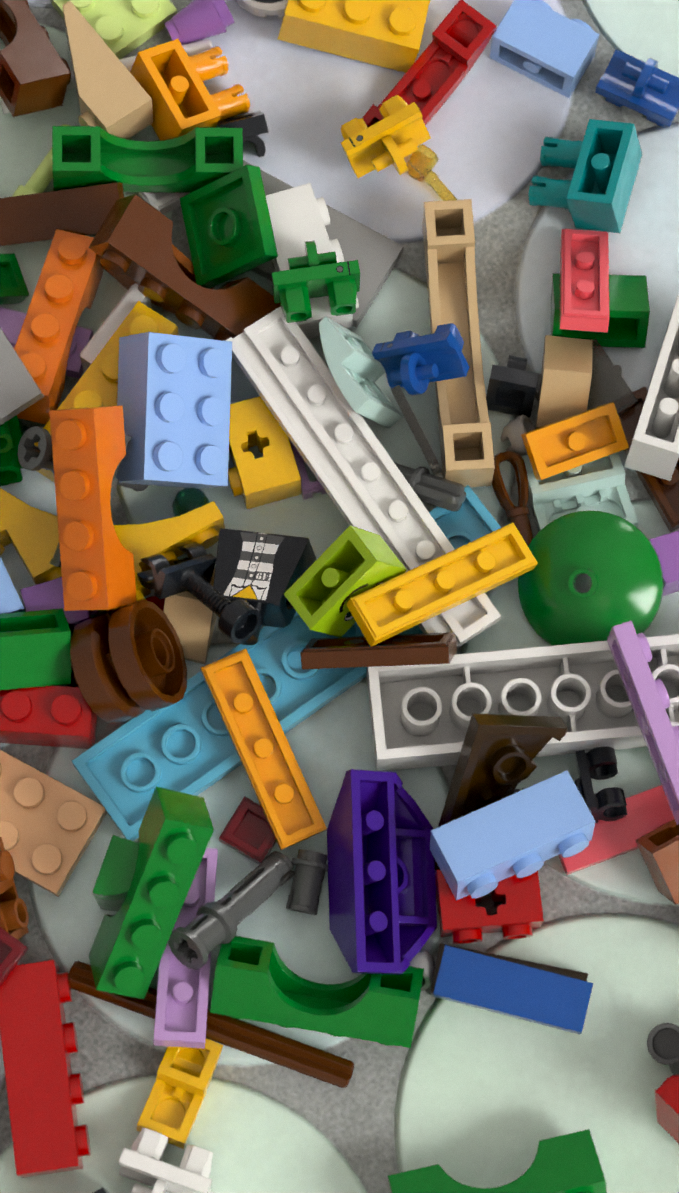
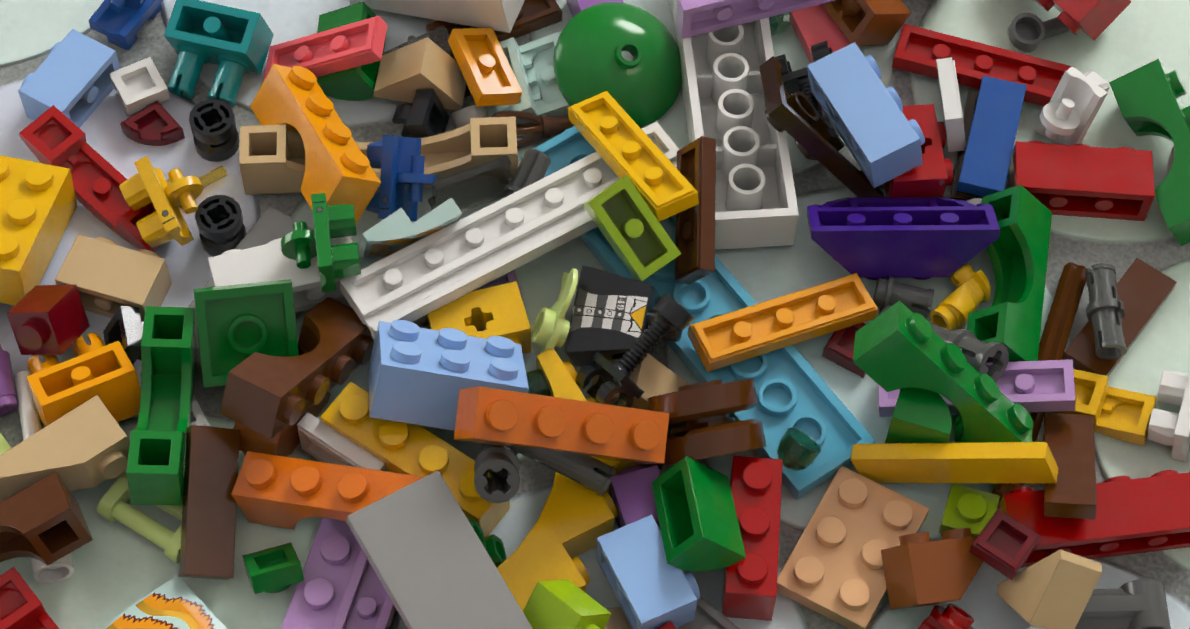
camera: 90 degrees left, 15 degrees down
none -> dark red brick [7,284,90,355]
none -> tan brick [55,234,172,321]
none -> white plate [109,57,170,116]
none -> dark red tile [120,101,185,146]
none -> black wheel [189,99,240,162]
none -> black wheel [195,195,246,257]
none -> light orange arch [250,64,381,224]
none -> yellowish green plate [531,268,578,352]
none -> clear green hinge [777,428,821,471]
none -> yellow tile [850,442,1058,483]
none -> red plate [892,24,1075,106]
none -> yellow arm [929,264,991,331]
none -> white tile [936,57,966,152]
none -> lime plate [938,483,1000,537]
none -> red brick [1008,141,1155,221]
none -> white hips [1035,67,1110,145]
none -> reddish brown tile [1043,413,1097,519]
none -> reddish brown tile [1062,258,1177,376]
none -> dark grey pin [1085,263,1127,360]

